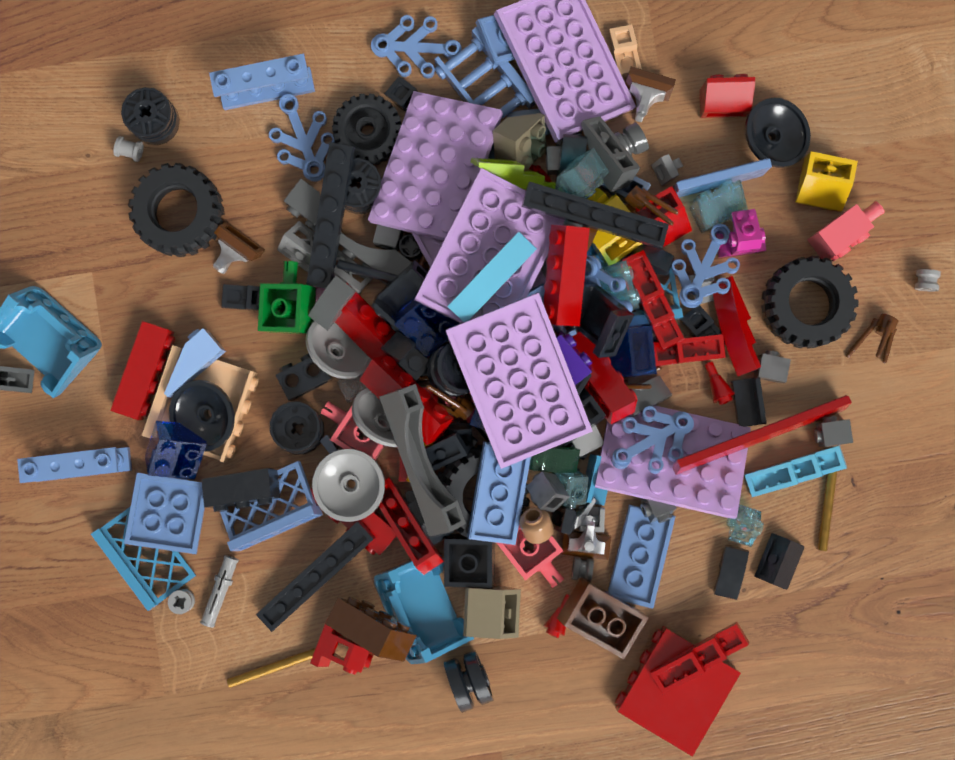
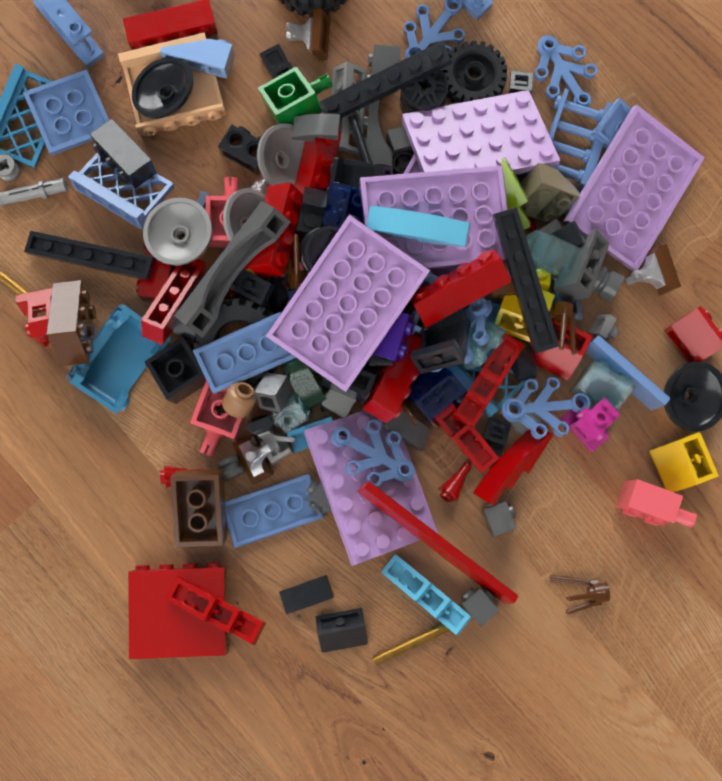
camera: 55 degrees right, 5 degrees down
clear blue slope [145,421,207,479] -> none
black wheel [270,402,324,455] -> none
black wheel [444,650,494,713] -> none
dark tan slope [463,586,521,639] -> none
light nougat slope [609,25,642,78] -> none
clear light blue brick [727,504,764,547] -> none
black panel [731,377,767,427] -> none
black tyre [761,256,859,349] -> none
light grey wheel [915,269,941,292] -> none

